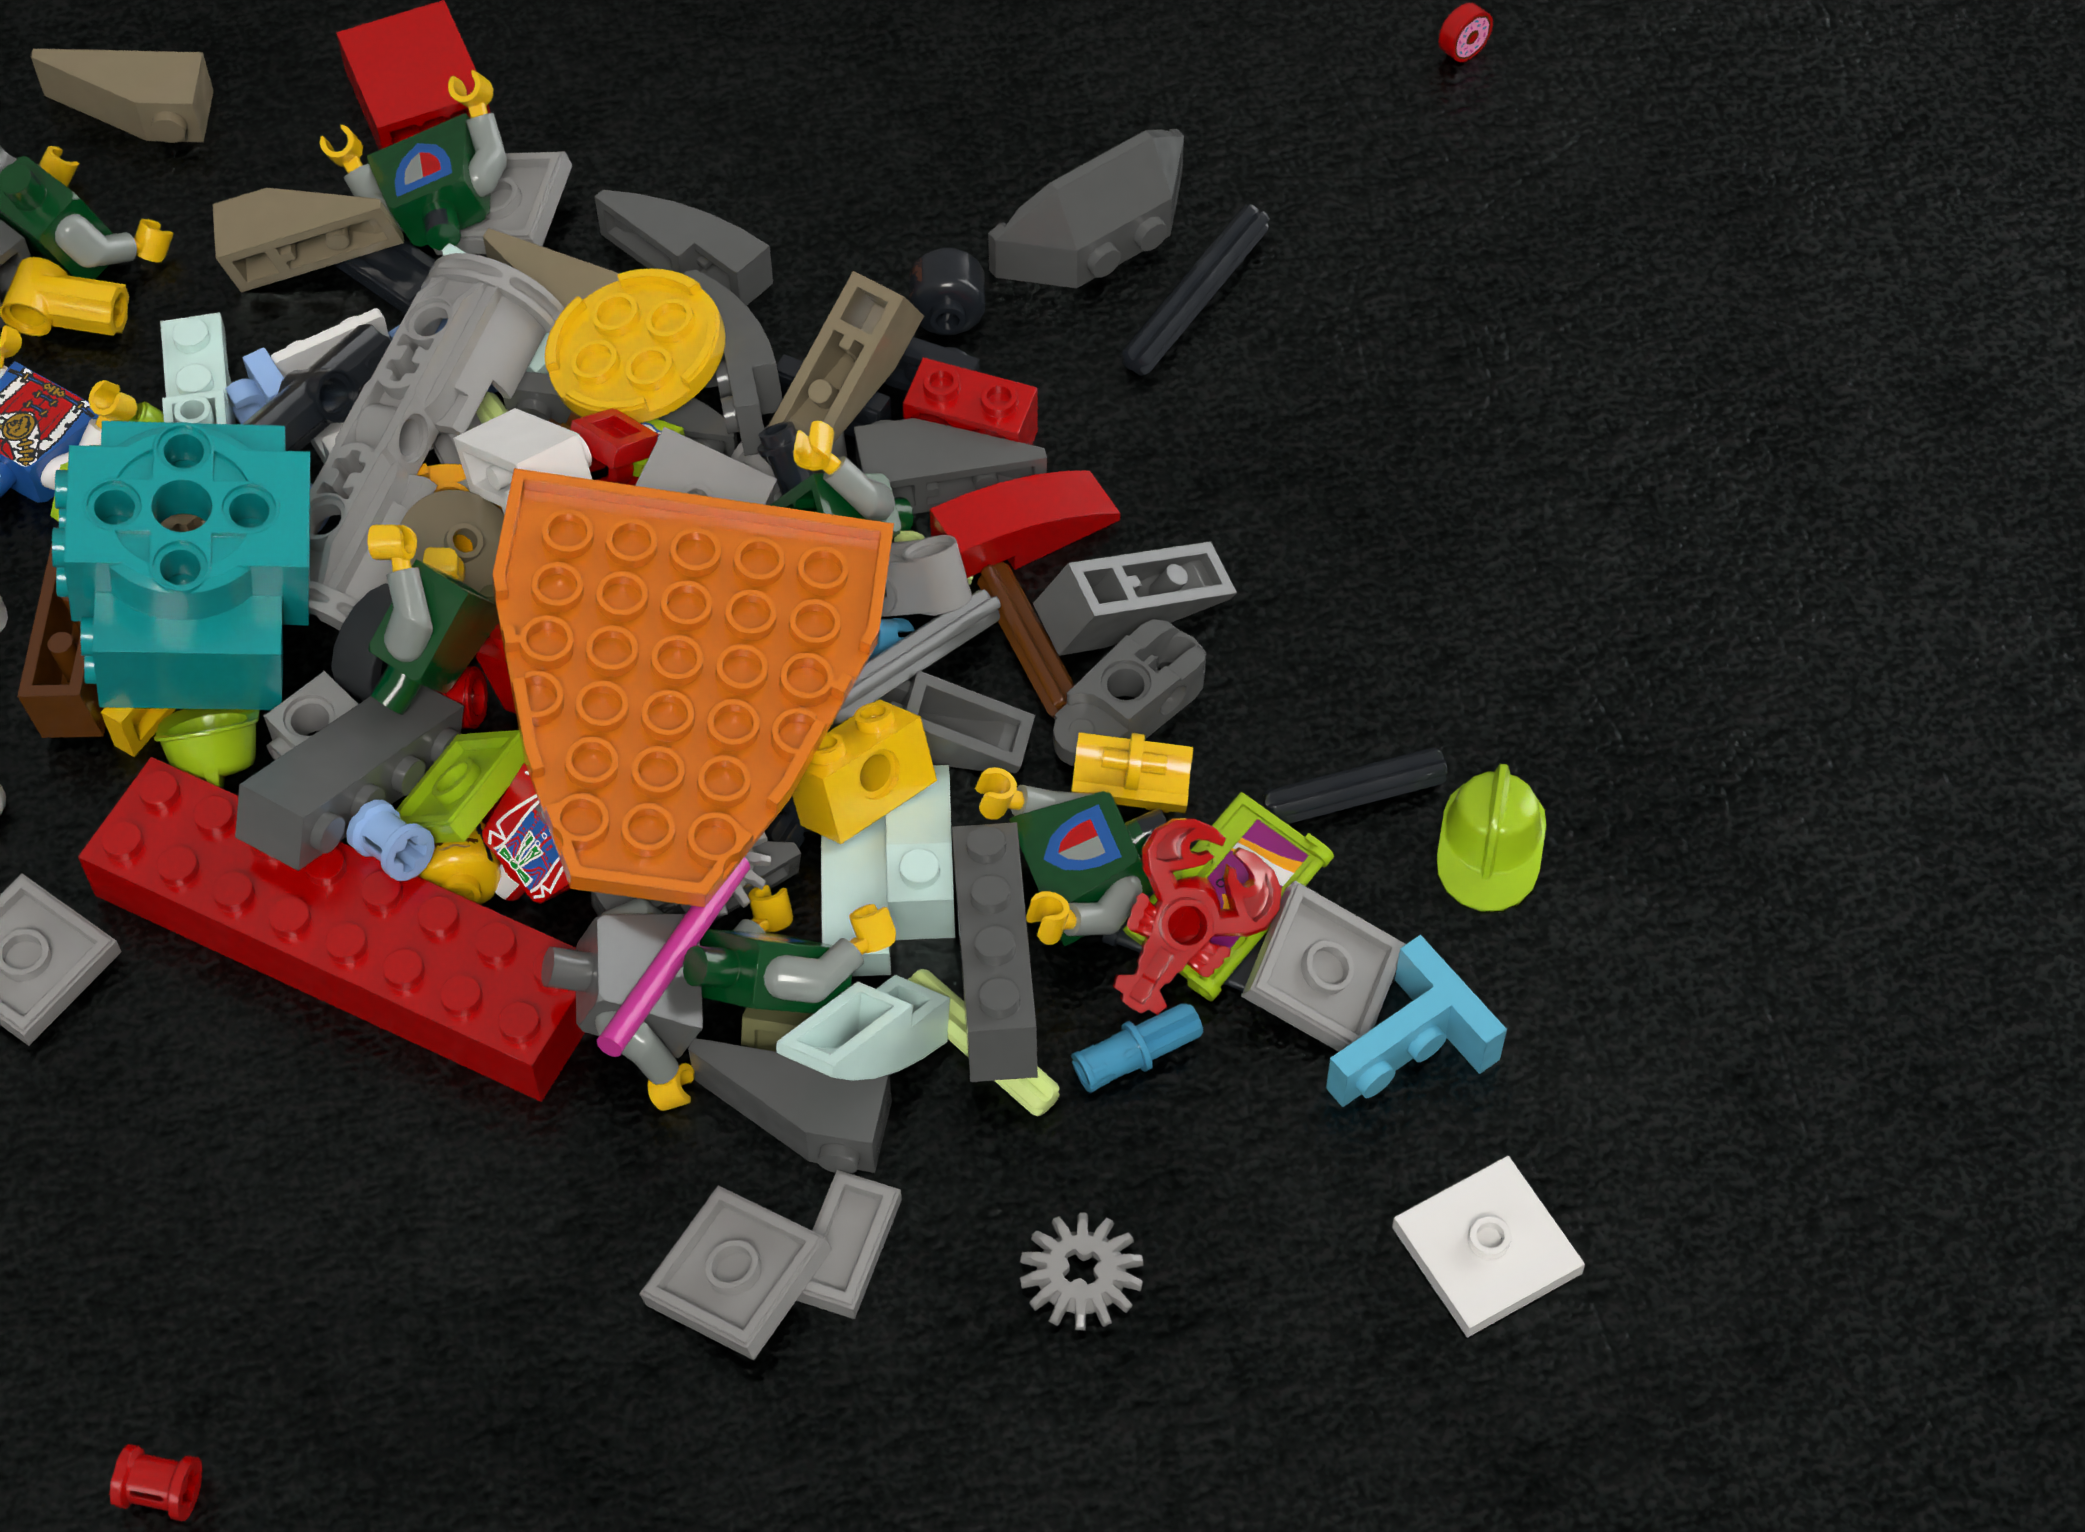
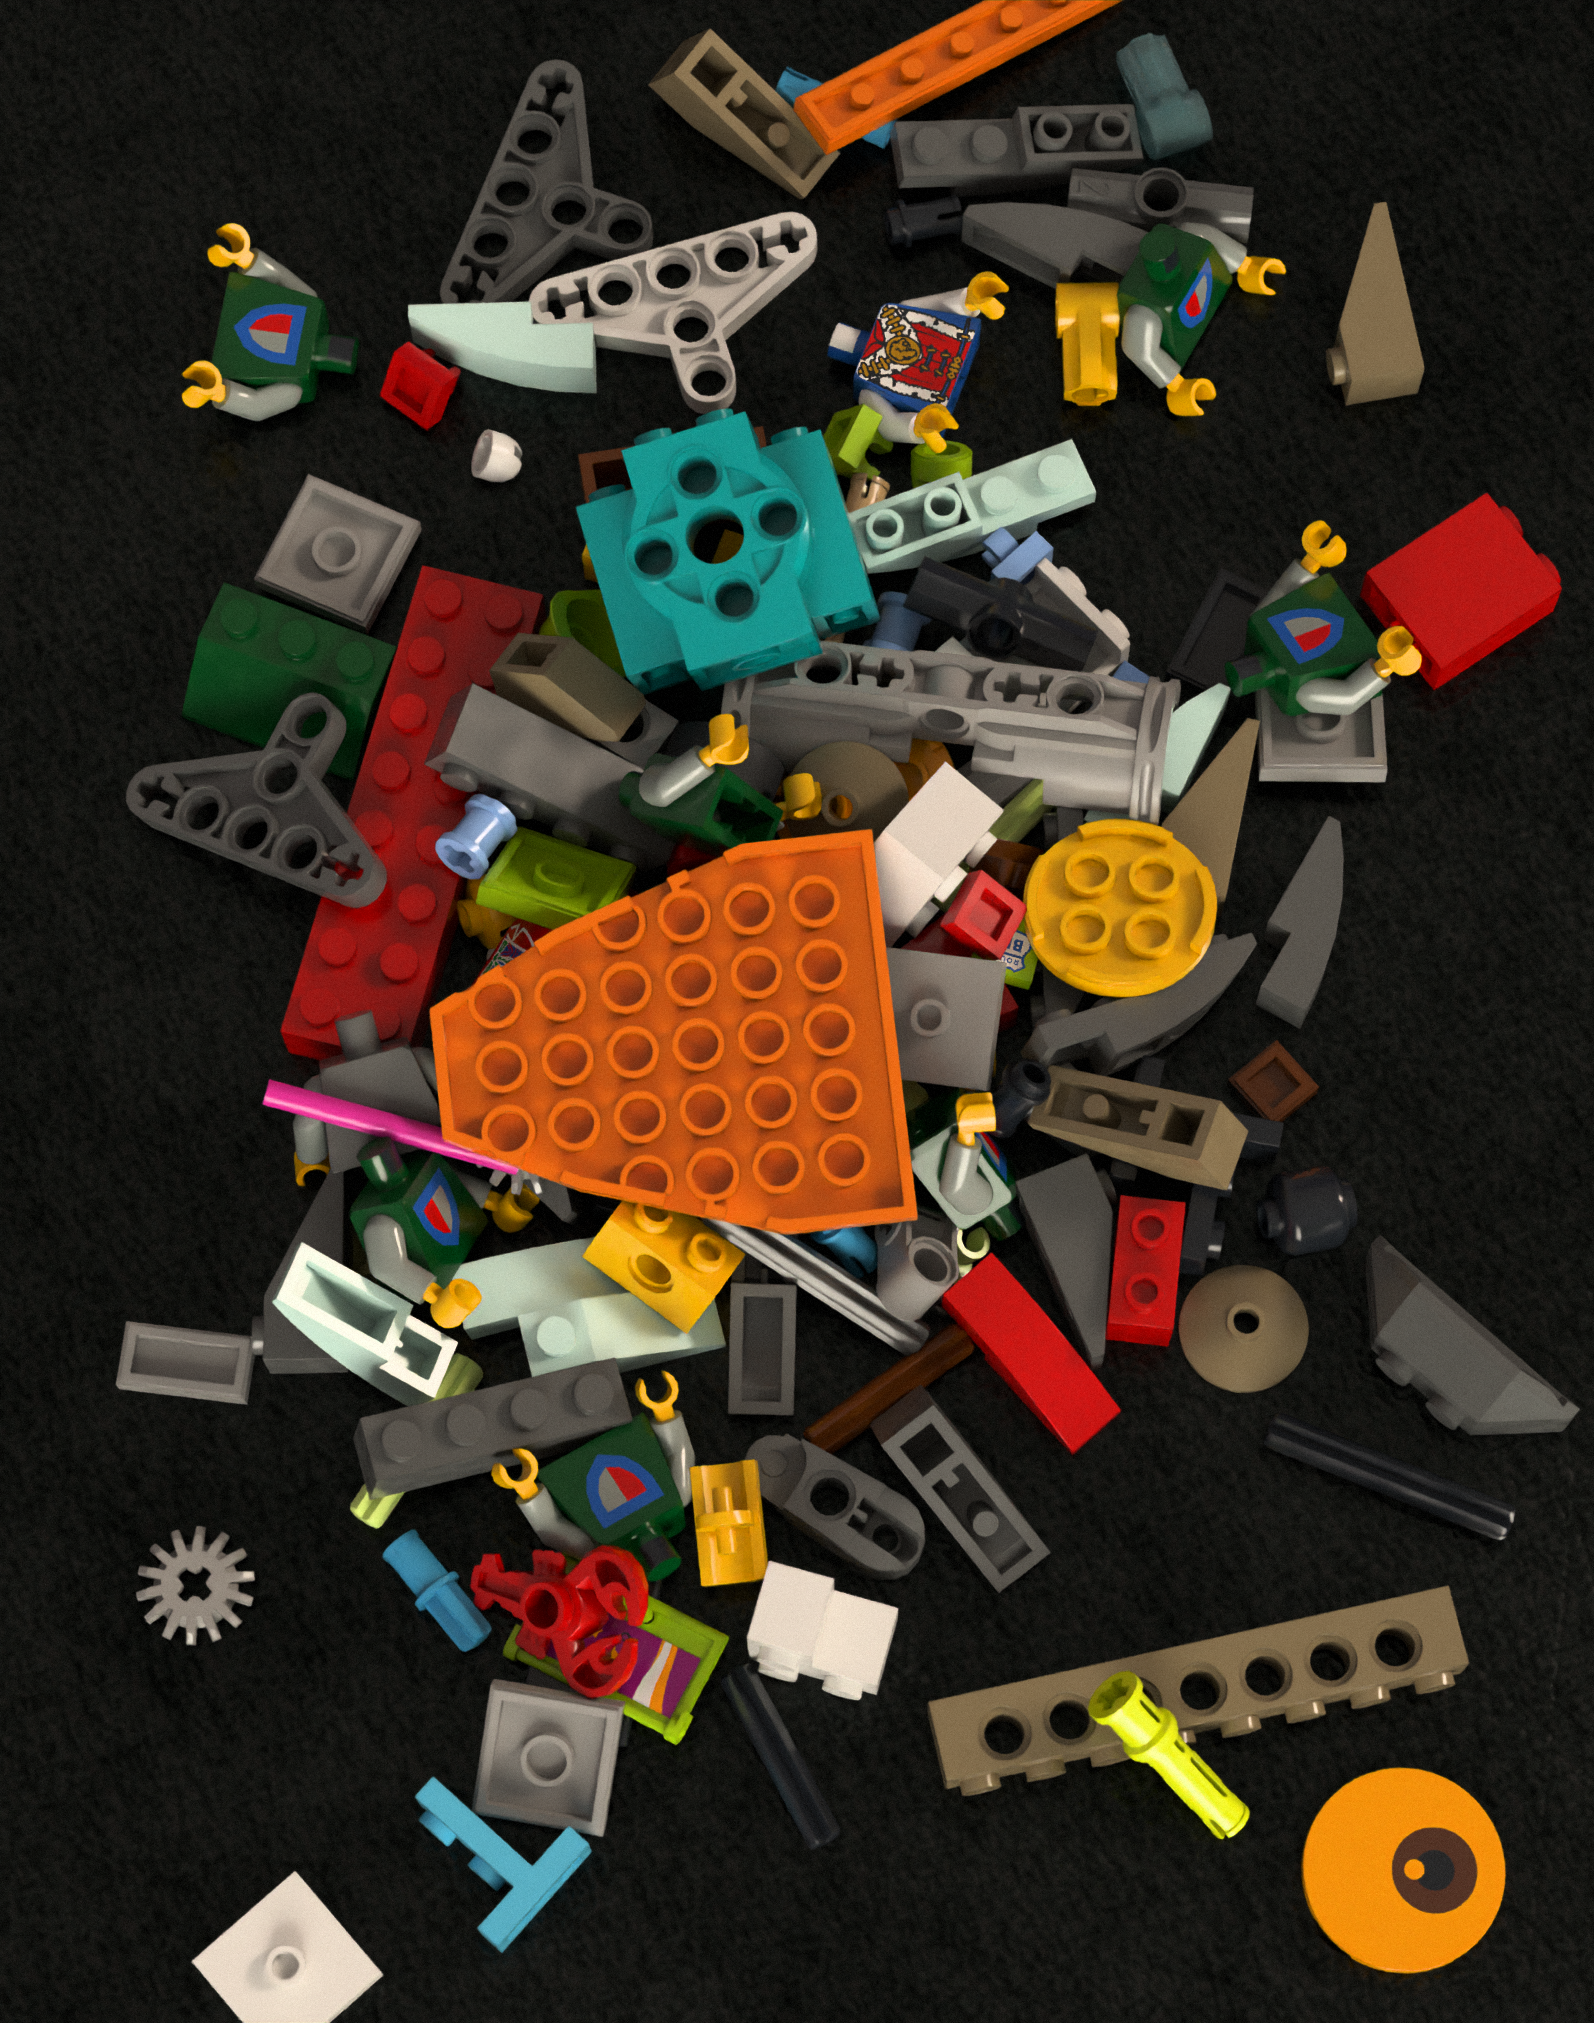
camera: 80 degrees right, 15 degrees up
dark tan slope [213,188,404,292] -> none
light grey plate [639,1186,832,1360] -> none
lime piece [1437,764,1546,911] -> none
none -> dark grey beam [126,693,387,908]
none -> dark green slope [182,582,397,782]
none -> dark tan slope [489,633,646,742]
none -> white brick [747,1561,898,1700]
none -> dark tan brick [927,1586,1469,1796]
none -> neon yellow pin [1088,1671,1249,1839]
none -> dark tan dish [1179,1265,1309,1393]
none -> reddish brown tile [1227,1040,1319,1122]
none -> light orange tile [1301,1768,1505,1974]

